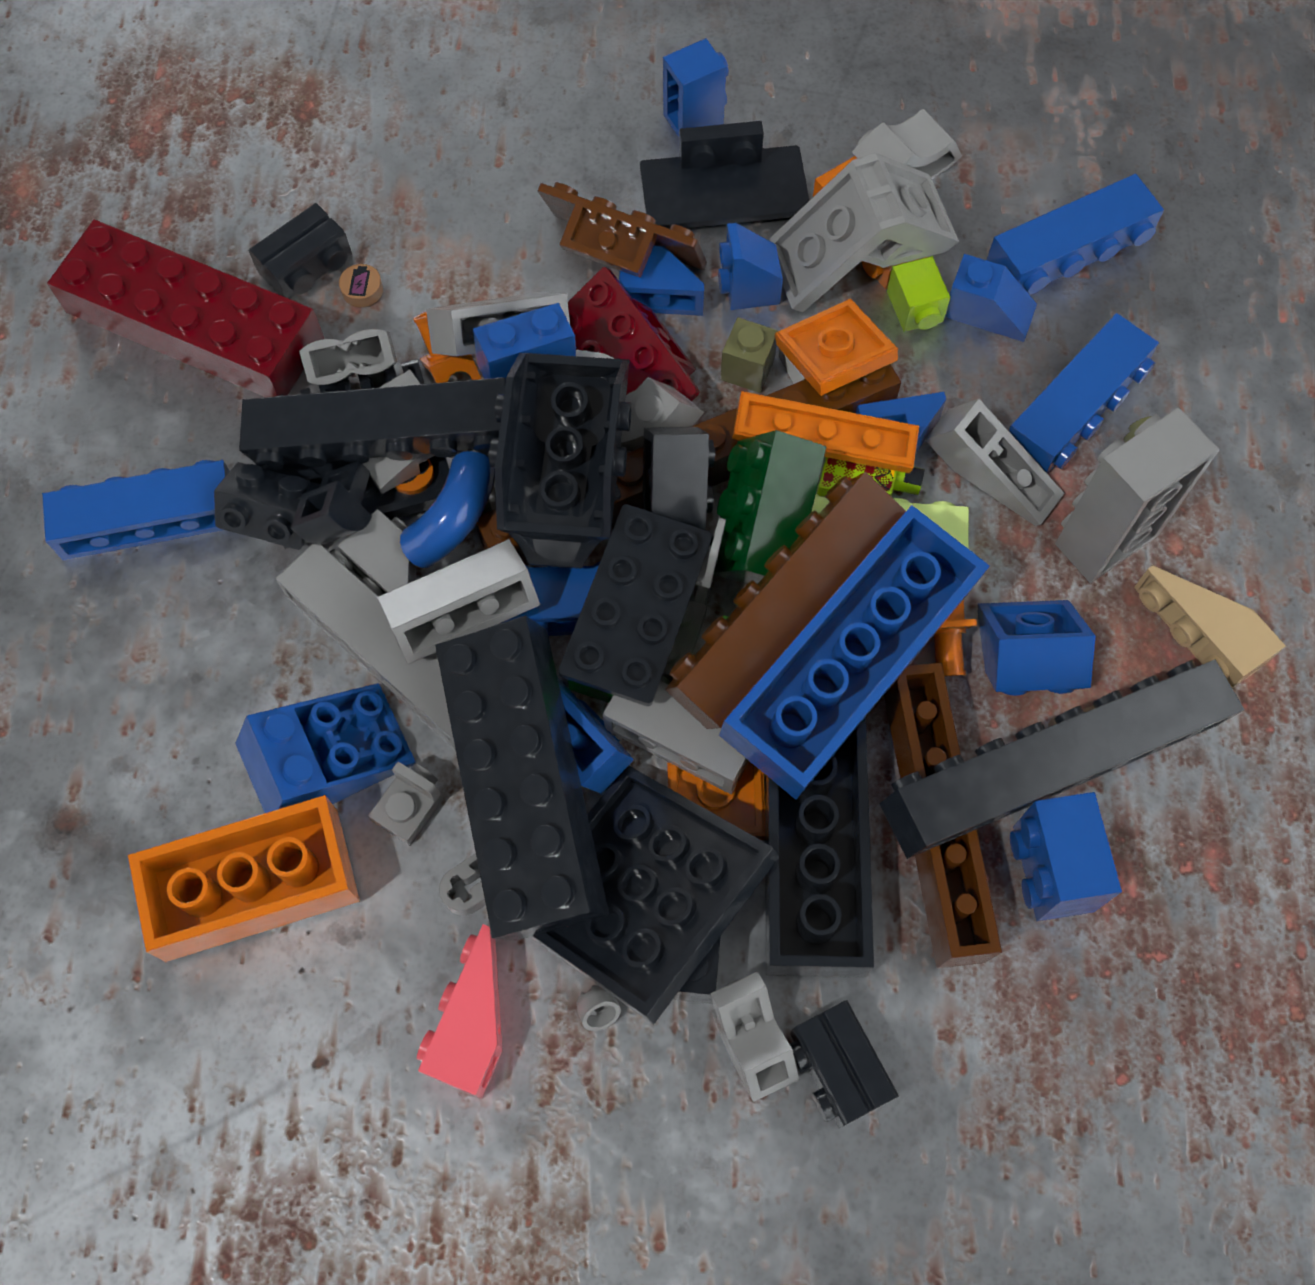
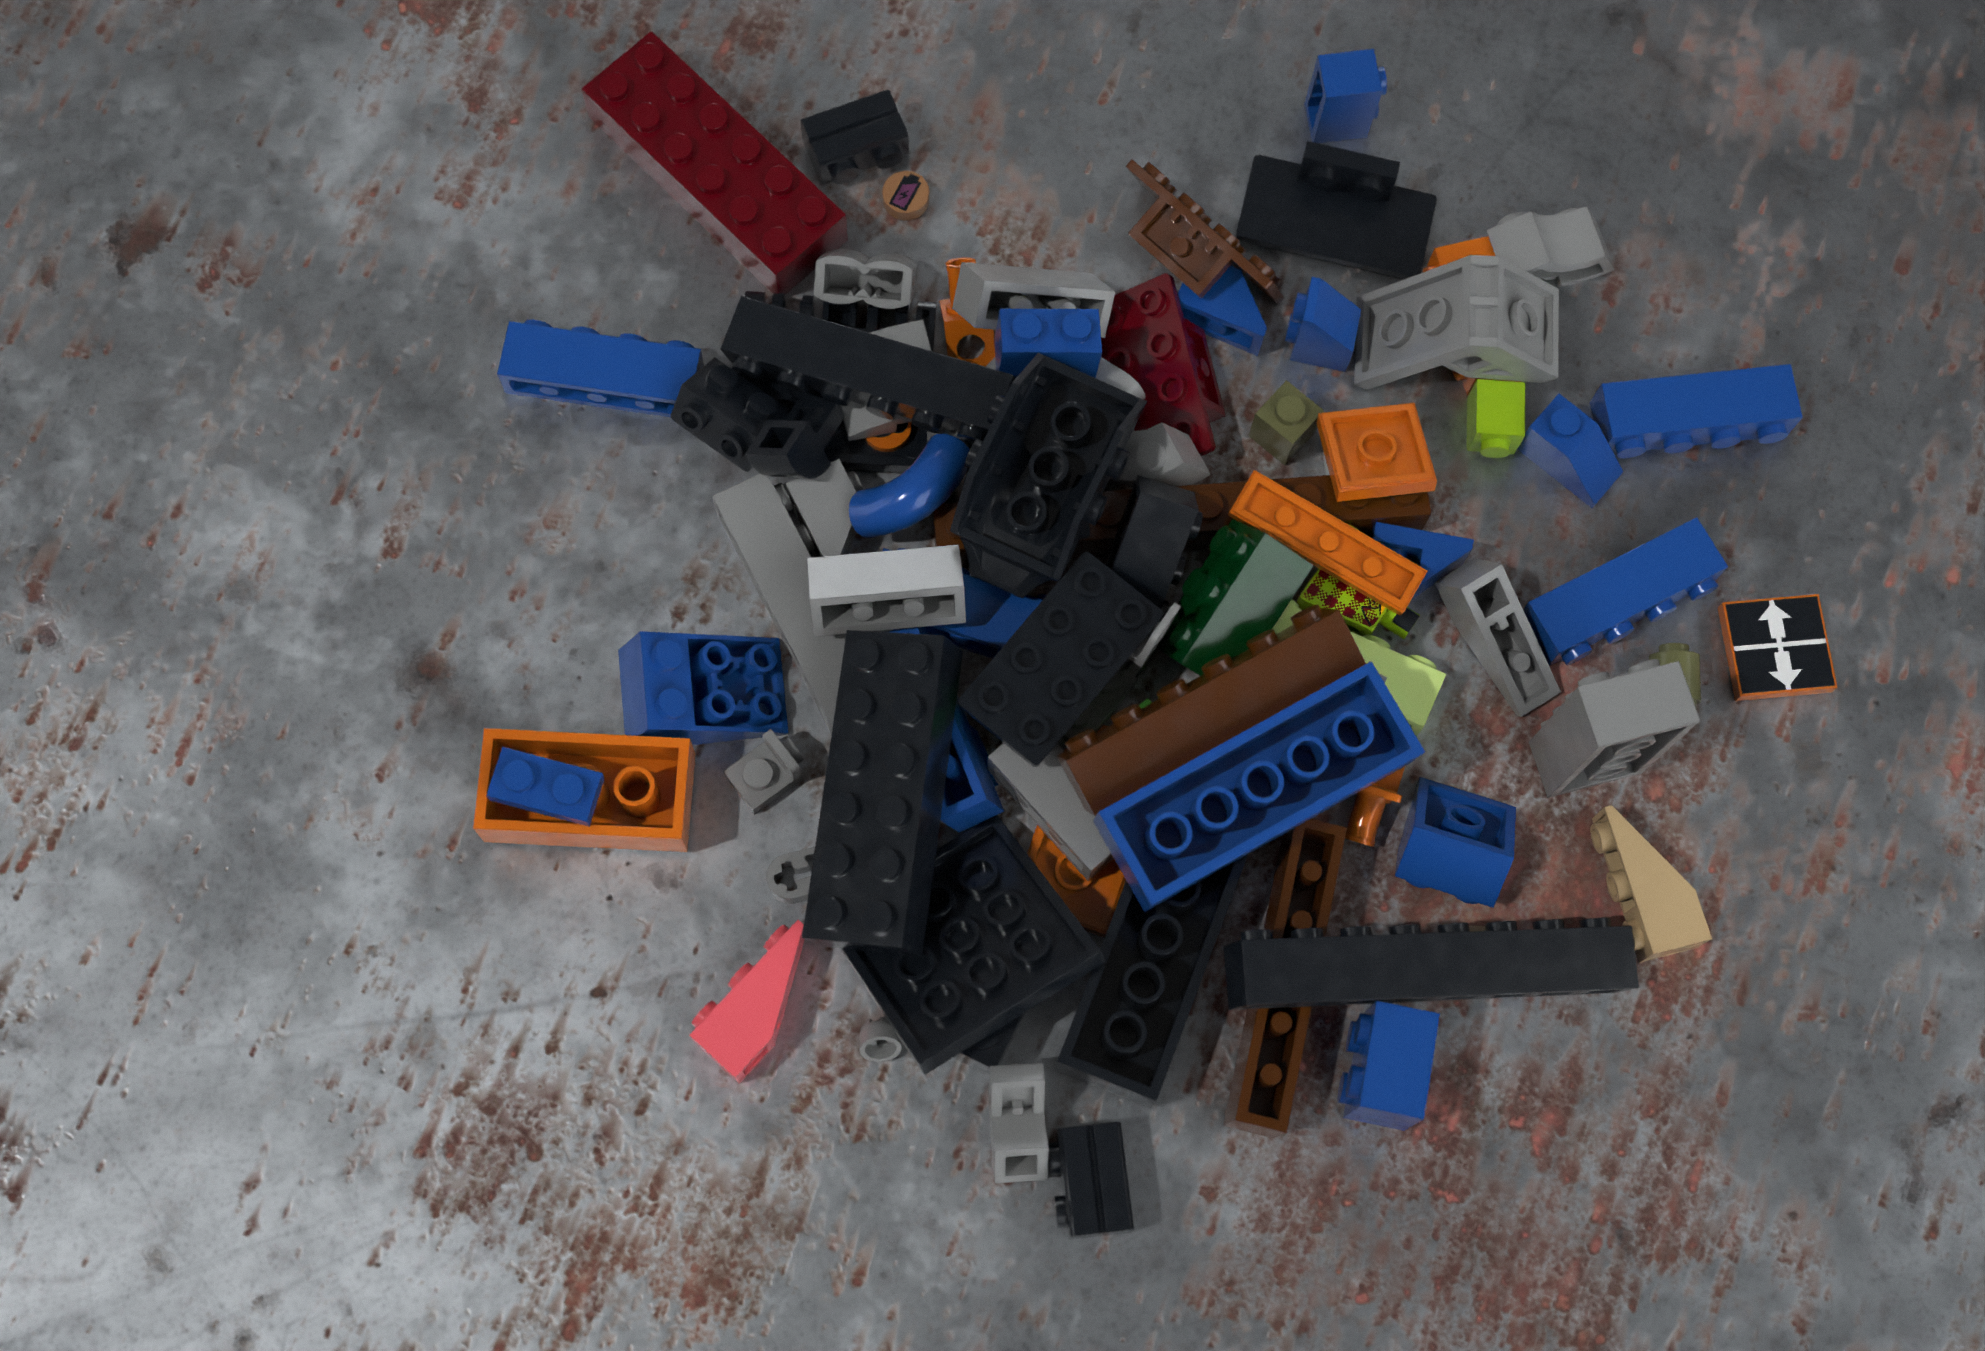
camera: 15 degrees right, 5 degrees up
none -> blue plate [486,747,605,827]
none -> black tile [1717,594,1837,701]

